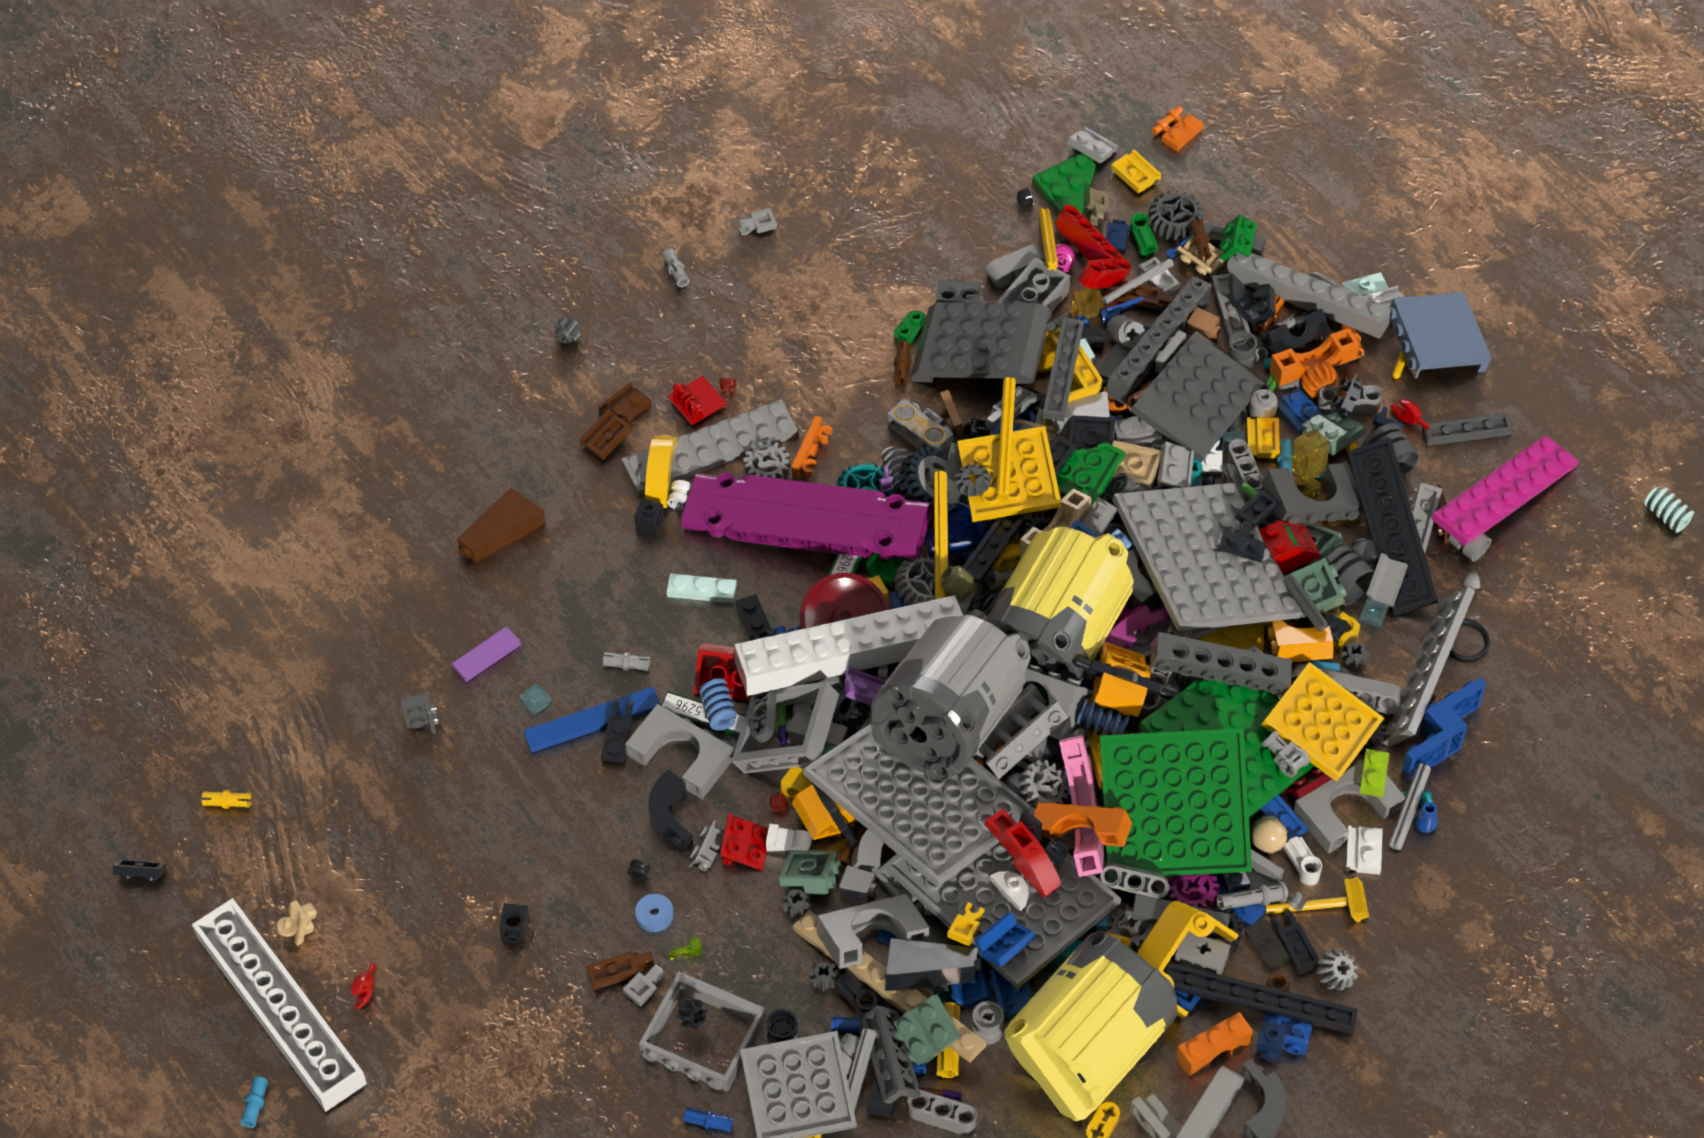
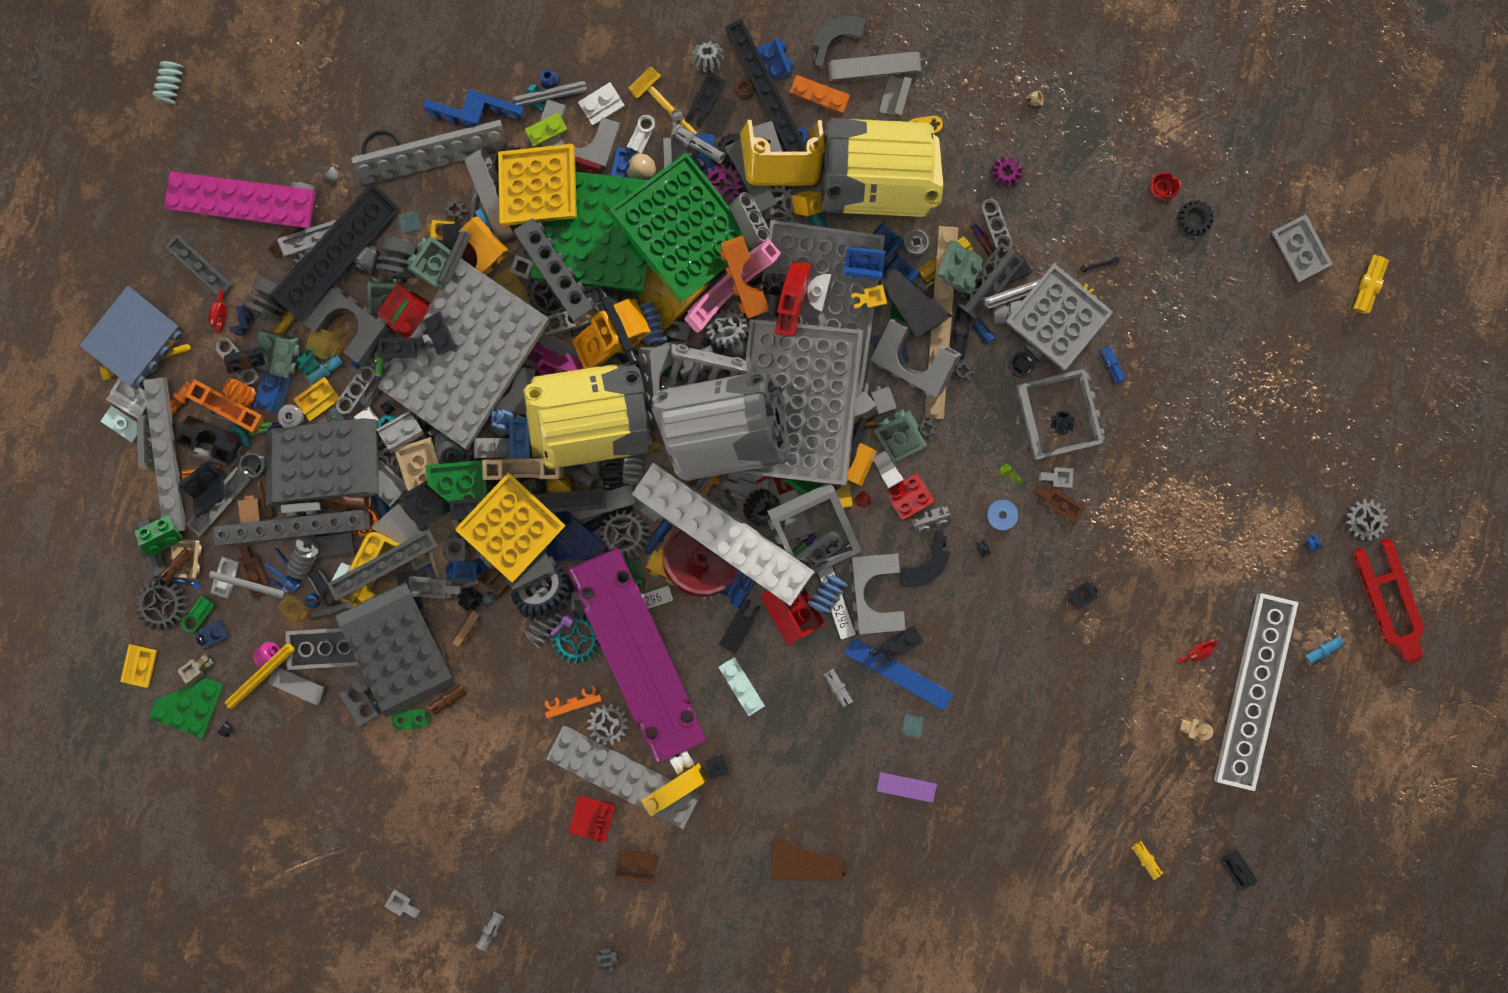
camera: 125 degrees left, 30 degrees up
dark grey bracket [400,693,439,734] -> none
reddish brown plate [579,409,632,460] -> none
clear red hinge [719,378,737,394] -> none
medium lavender plate [844,667,886,705] -> none
light grey piece [888,399,954,453] -> none
yellow axle [934,471,948,600] -> none
olive head [940,566,974,599] -> none
dark grey gear [955,463,991,496] -> none
yellow axle [997,377,1016,497] -> none
red beam [1054,205,1132,289] -> none
light grey plate [1067,127,1118,163] -> none
orange plate [1151,106,1204,152] -> none
dark blue bracket [1255,1022,1286,1062] -> none
light grey connector [1262,730,1310,778] -> none
light grey panel [1367,553,1408,608] -> none

